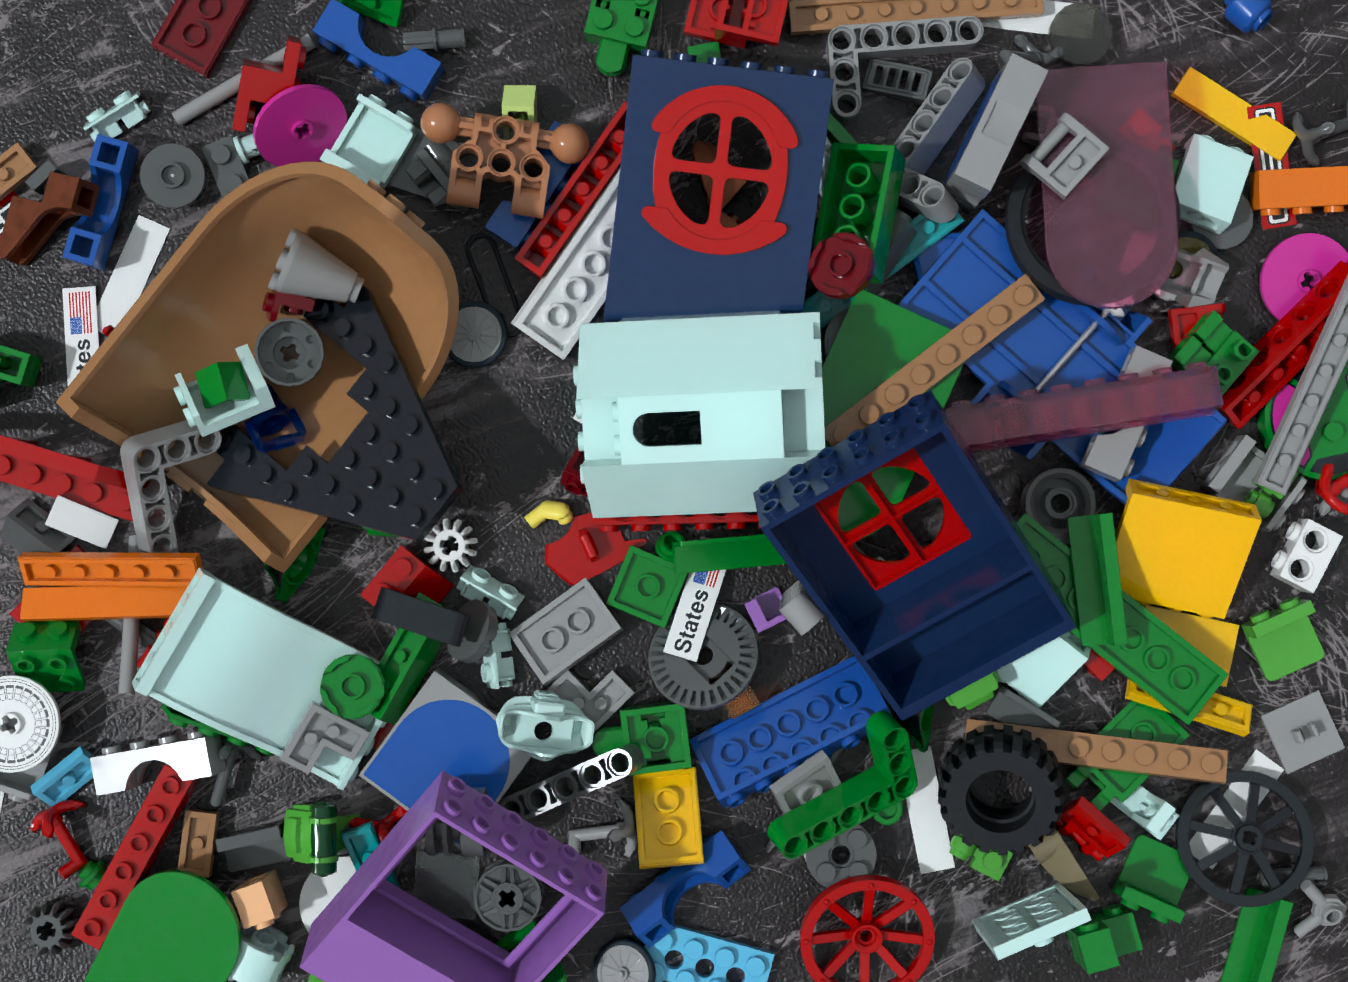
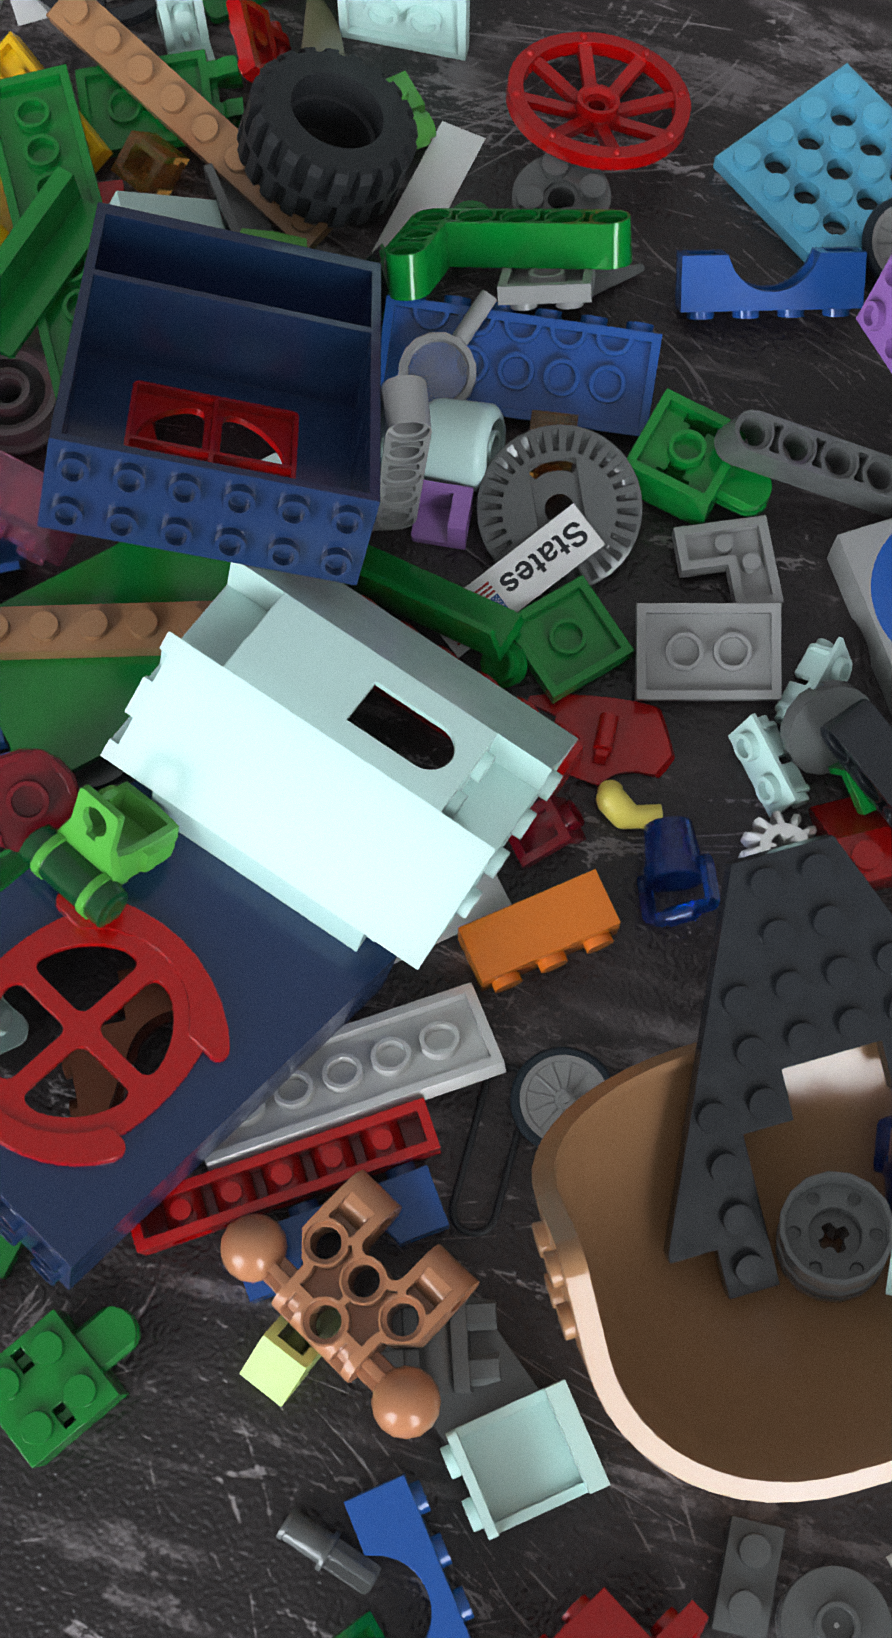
camera: 145 degrees left, 15 degrees down
light aqua bush [233,133,261,164] -> none
dark pink piece [253,84,347,167] -> none
dark red bracket [262,290,315,322] -> none
light grey cone [268,228,364,303] -> none
light aqua piece [496,690,595,761] -> none
light grey piece [568,797,638,858] -> none
yellow tile [633,767,704,869] -> none
none -> bright green piece [19,781,179,928]
none -> clear orange brick [111,130,190,195]
none -> piece [398,289,497,402]
none -> light aqua head [424,398,506,492]
none -> orange brick [458,869,621,993]
none -> clear blue piece [637,816,720,928]

